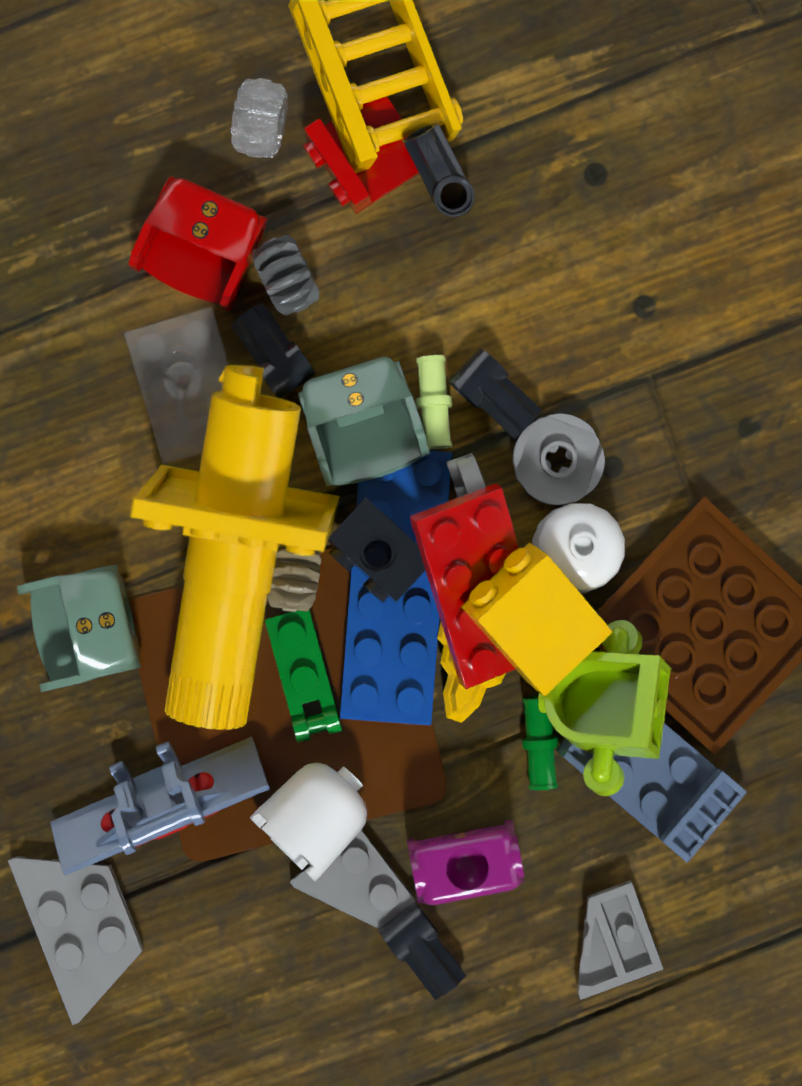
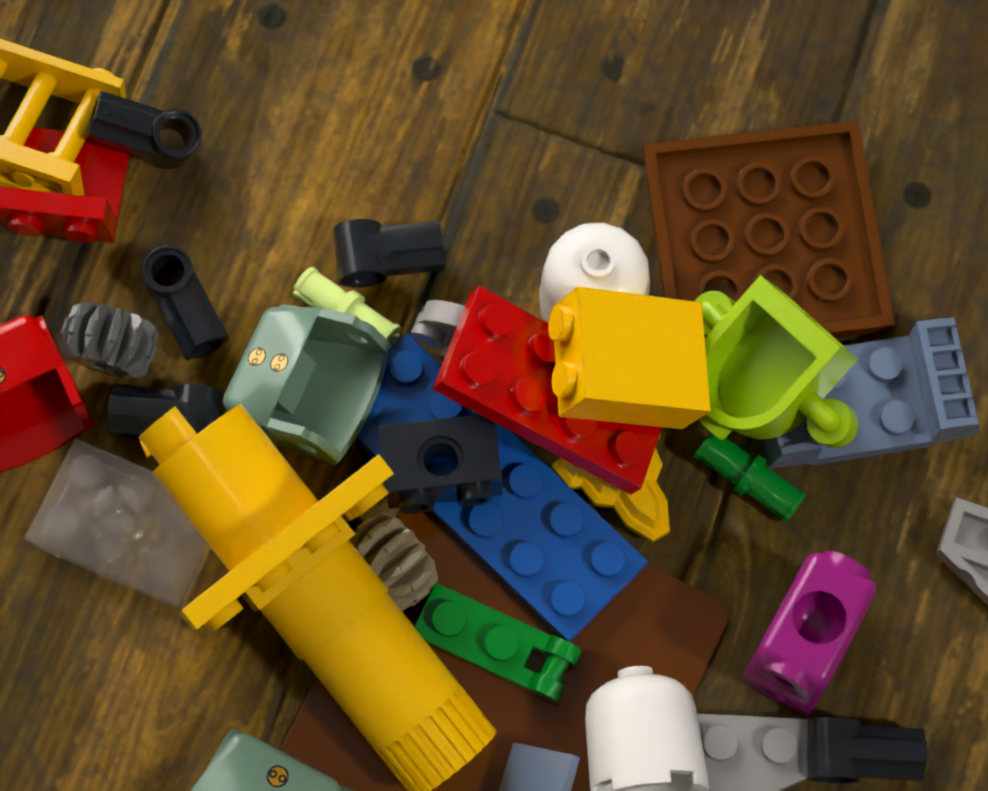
camera: 45 degrees left, 15 degrees down
light grey plate [513,414,605,506] -> none
none -> black piece [142,245,229,361]

